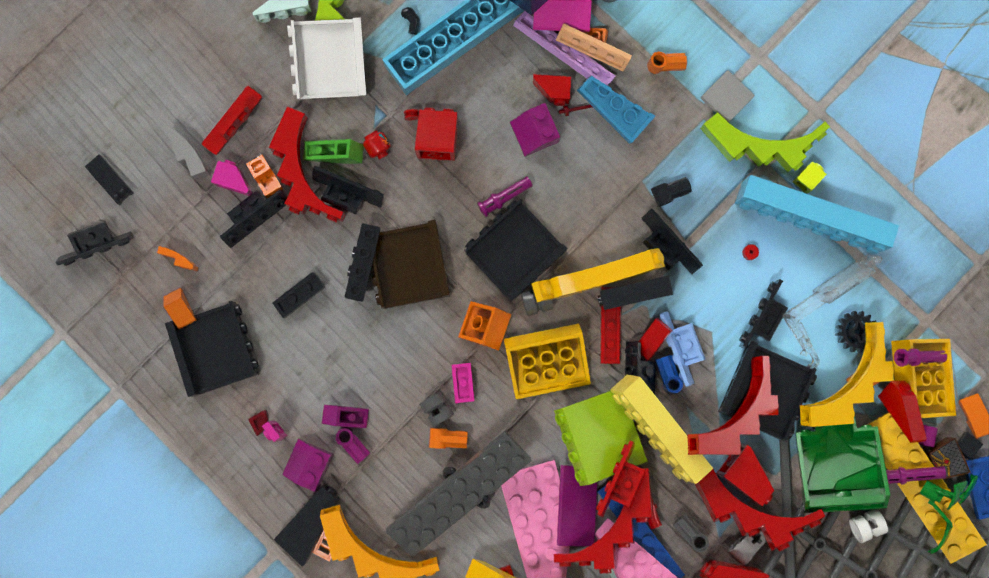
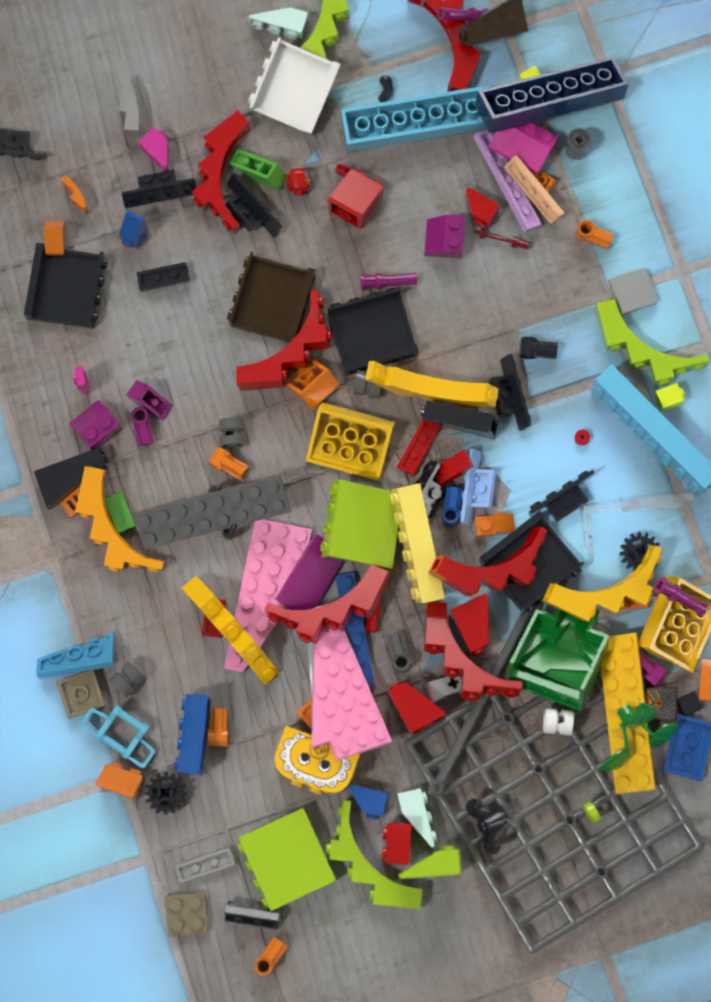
camera: 30 degrees right, 5 degrees down
black hinge [85,154,134,205] -> none
red bracket [202,86,262,155] -> none
orange slope [246,155,283,199] -> none
dark red tile [248,410,268,436] -> none
black bracket [344,223,381,302] -> none
dark pink plate [451,363,475,403] -> none
dark azure wing [577,76,655,144] -> none
red bracket [596,440,646,518] -> none
red slope [878,380,927,443] -> none
magenta pin [886,466,946,485] -> none
none -> bright green tile [105,491,136,534]
none -> blue slope [119,210,148,249]
none -> red arch [236,290,332,391]
none -> orange slope [475,512,515,537]

